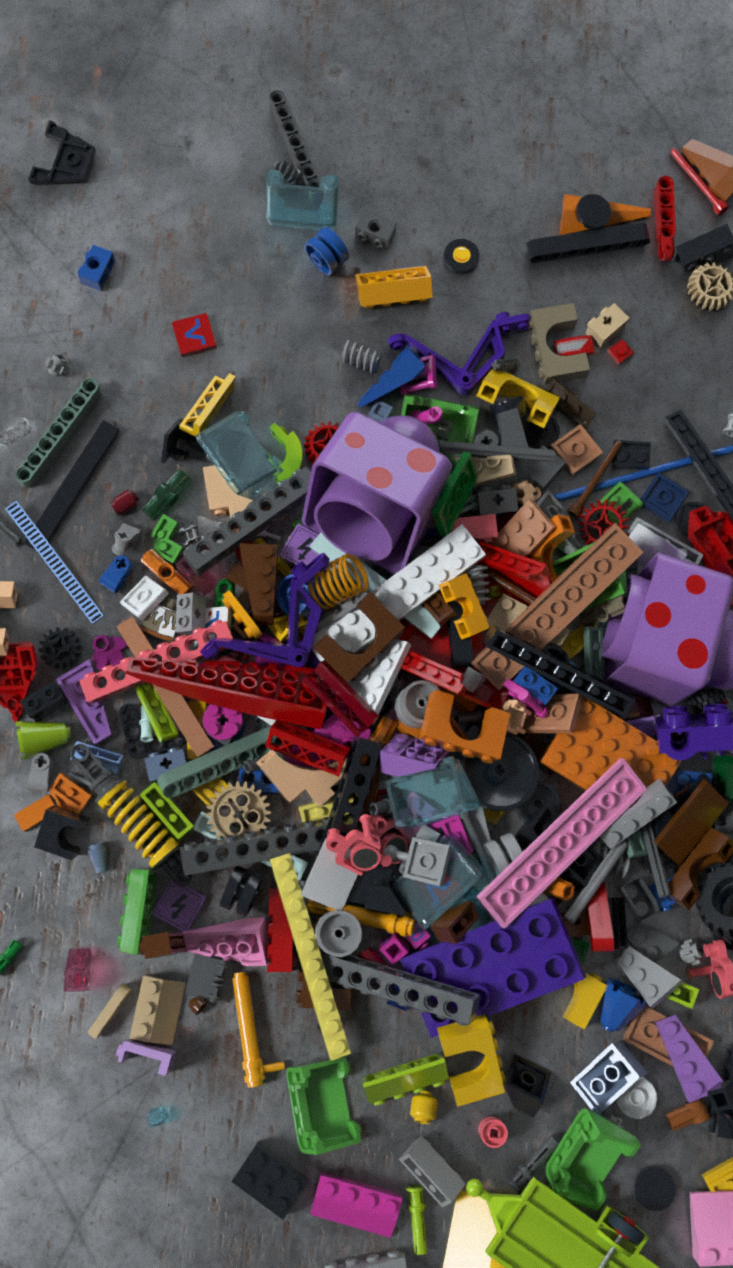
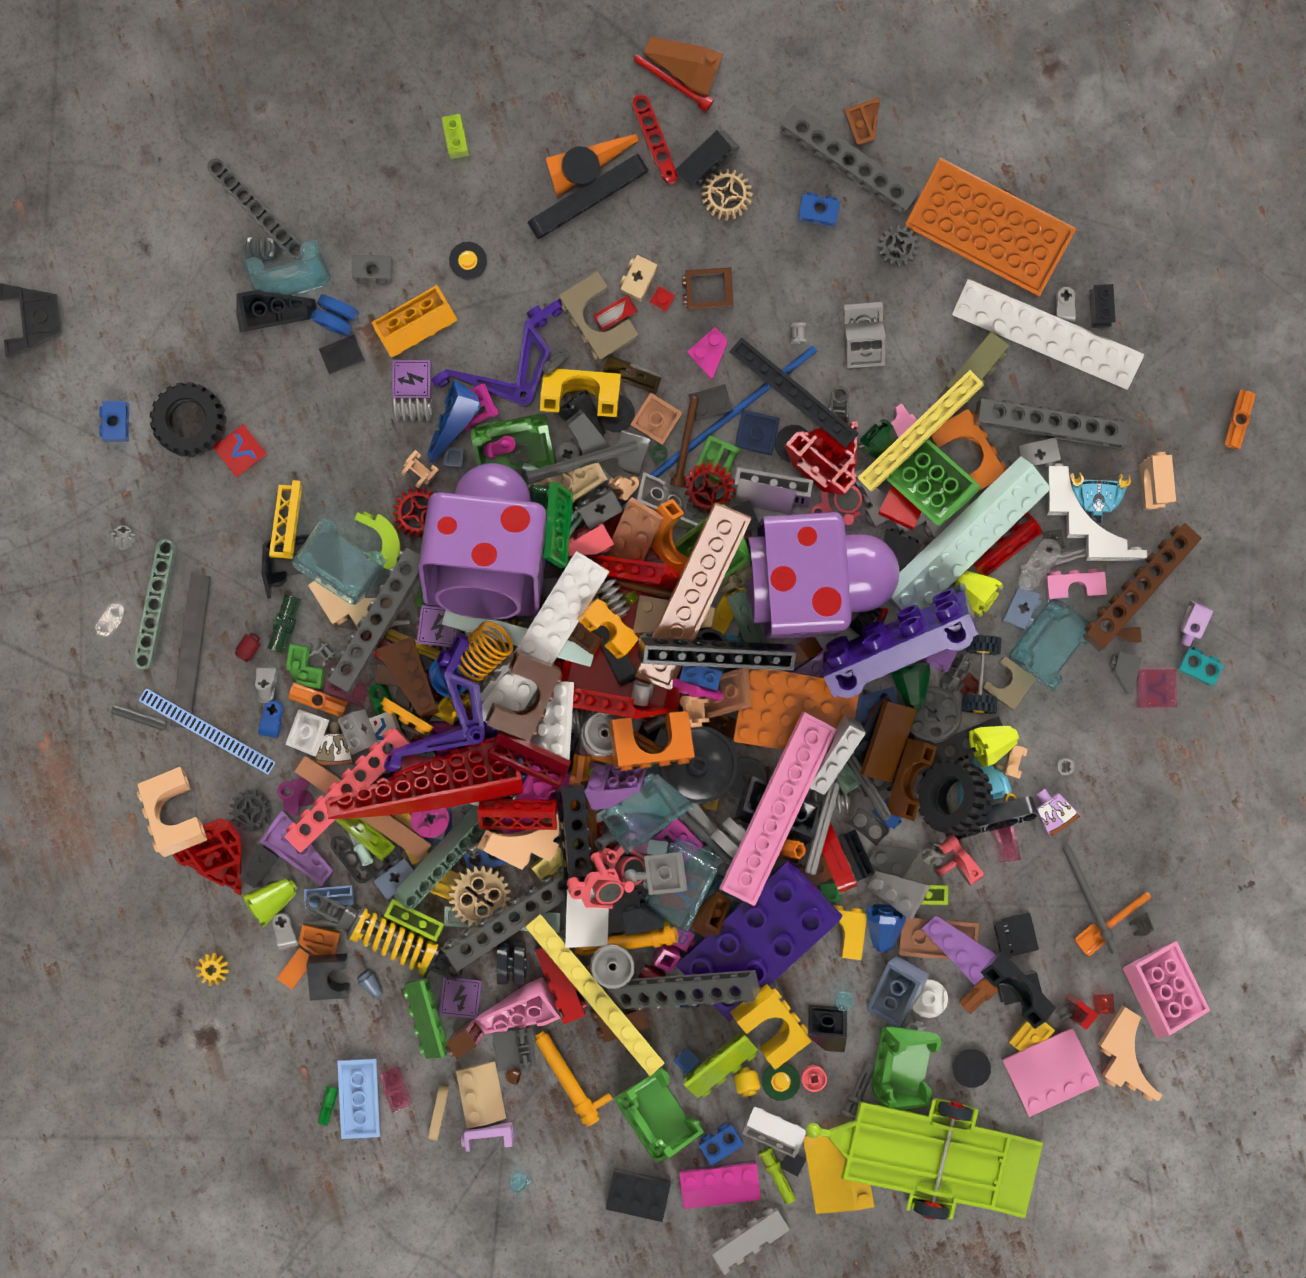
camera: 15 degrees left, 10 degrees up
none -> black tyre [150,382,226,457]
none -> black wedge [236,290,317,332]
none -> black plate [319,334,365,375]
none -> light blue plate [337,1058,381,1139]
none -> medium lavender tile [392,360,431,399]
none -> light nougat piece [401,450,439,488]
none -> lime brick [442,114,469,159]
none -> dark green bush [651,445,668,463]
none -> blue plate [673,1047,700,1075]
none -> reddish brown window [682,267,734,311]
none -> dark pink wing [687,327,728,380]
none -> blue brick [699,1123,744,1166]
none -> dark green tile [762,1063,800,1101]
none -> black tile [780,1154,806,1177]
none -> clear light blue plate [835,992,855,1011]

